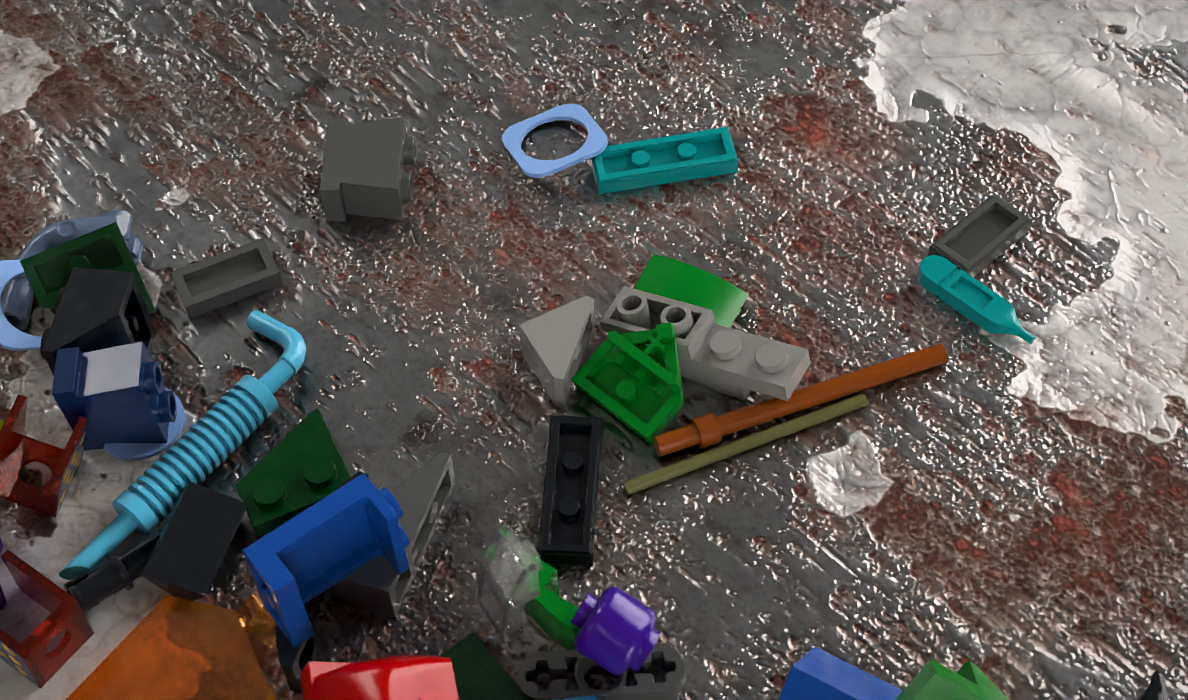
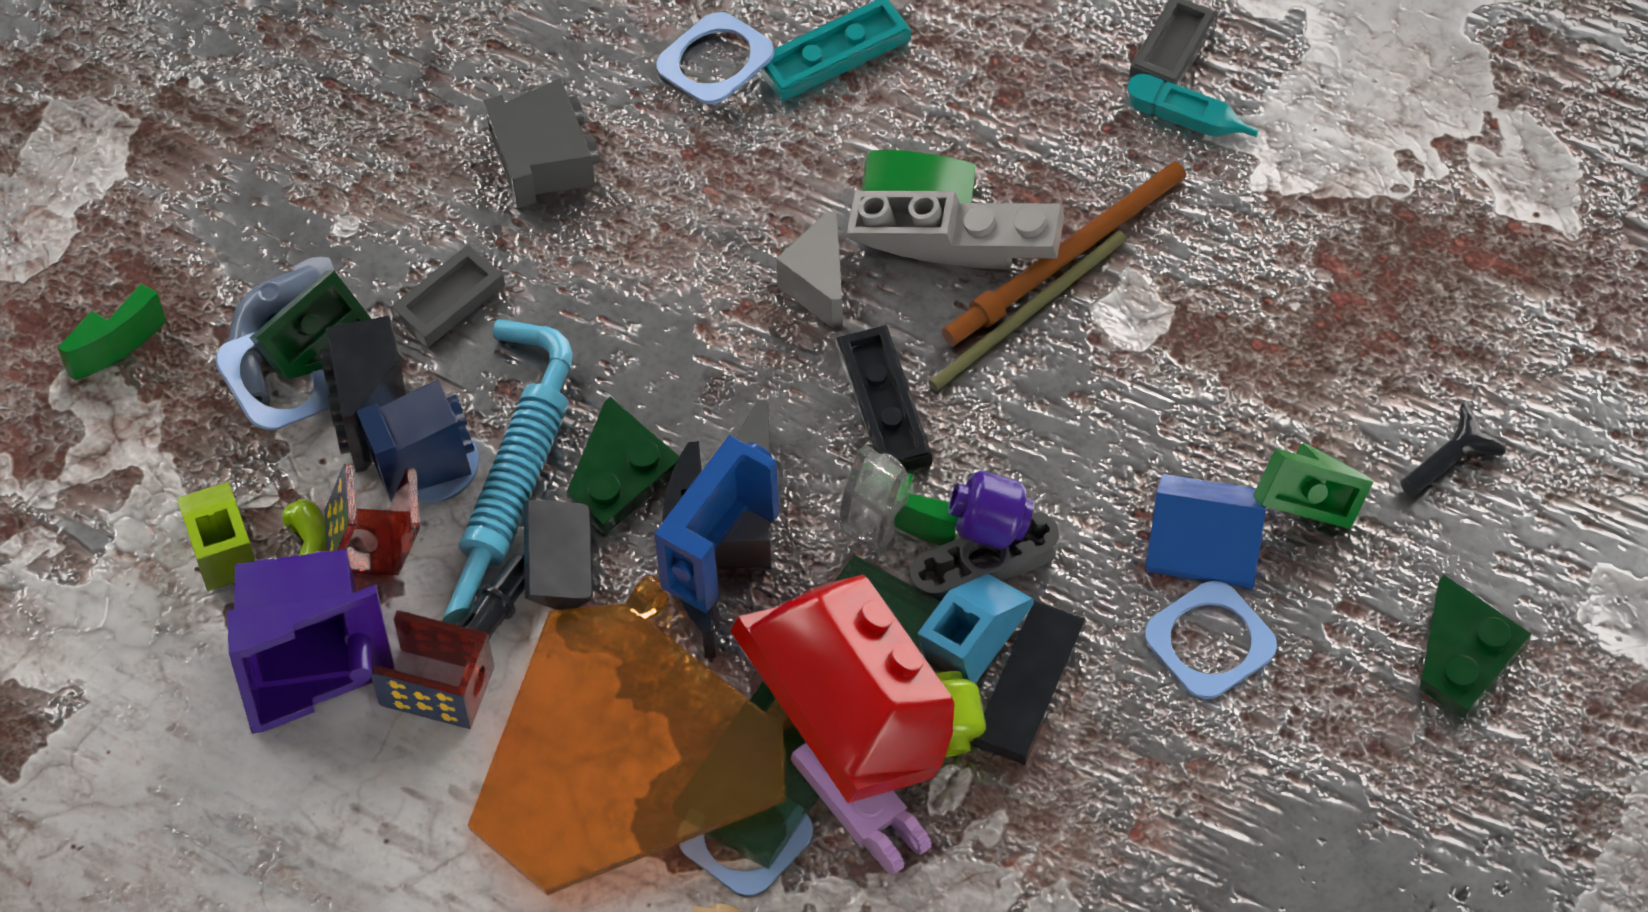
camera: 20 degrees left, 5 degrees up
green slope [571,322,684,445] -> none

